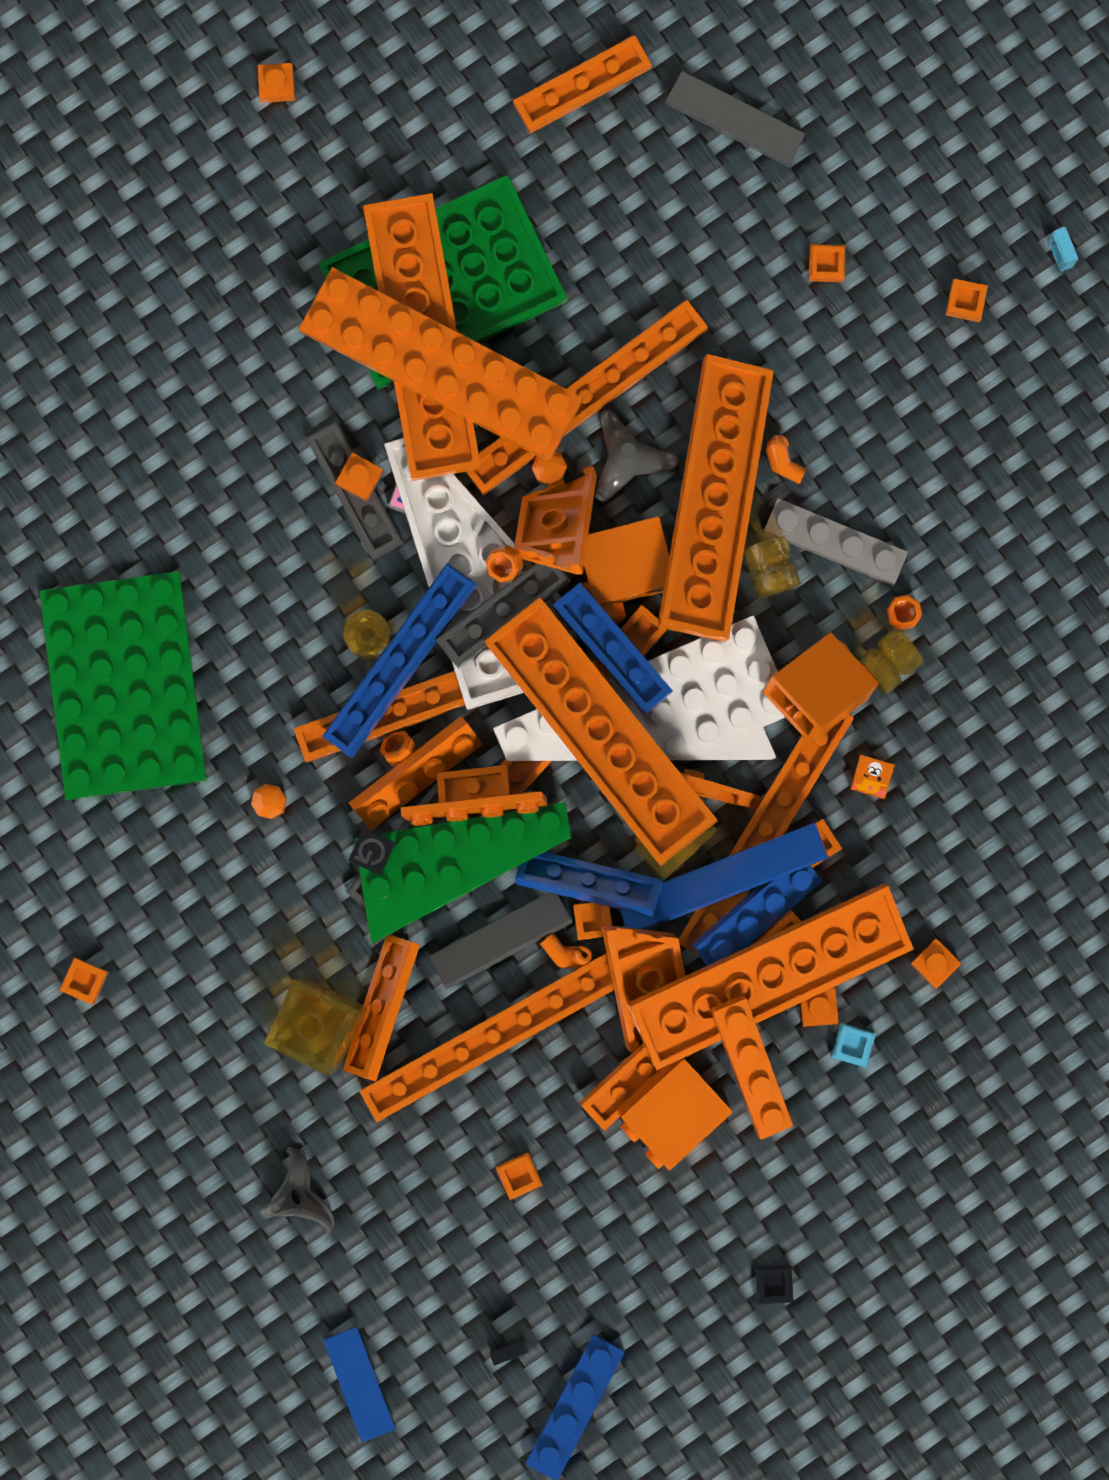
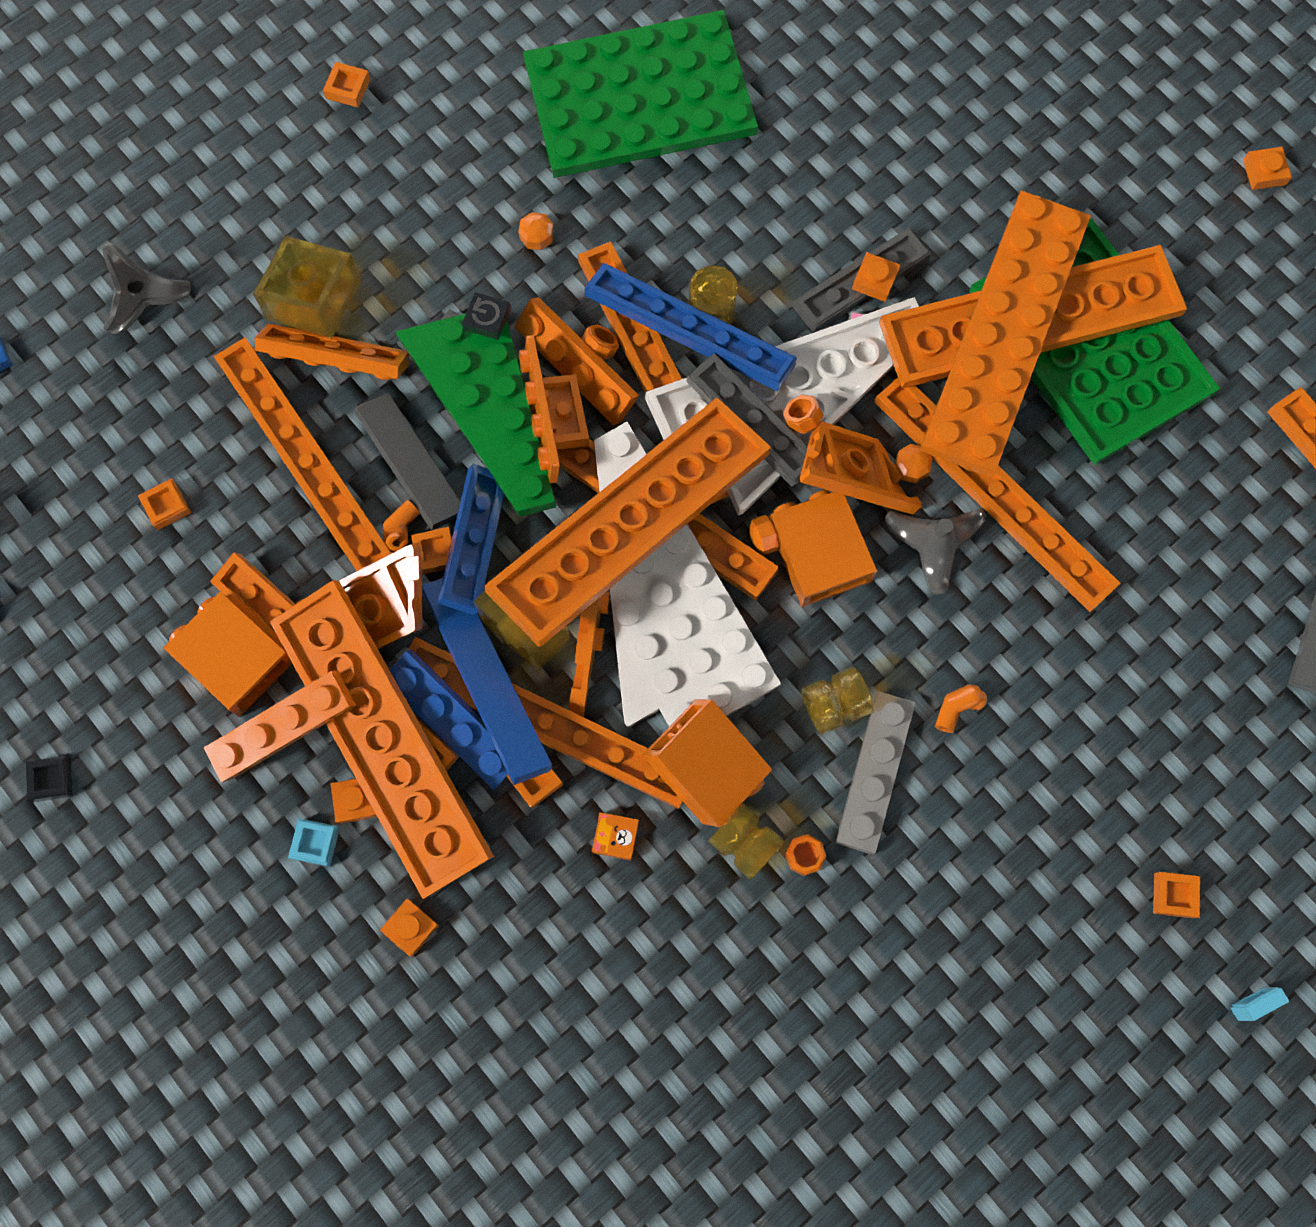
camera: 80 degrees right, 10 degrees down
blue plate [553,583,673,716] -> none
orange plate [657,354,774,642] -> none
orange tile [809,244,846,282] -> none

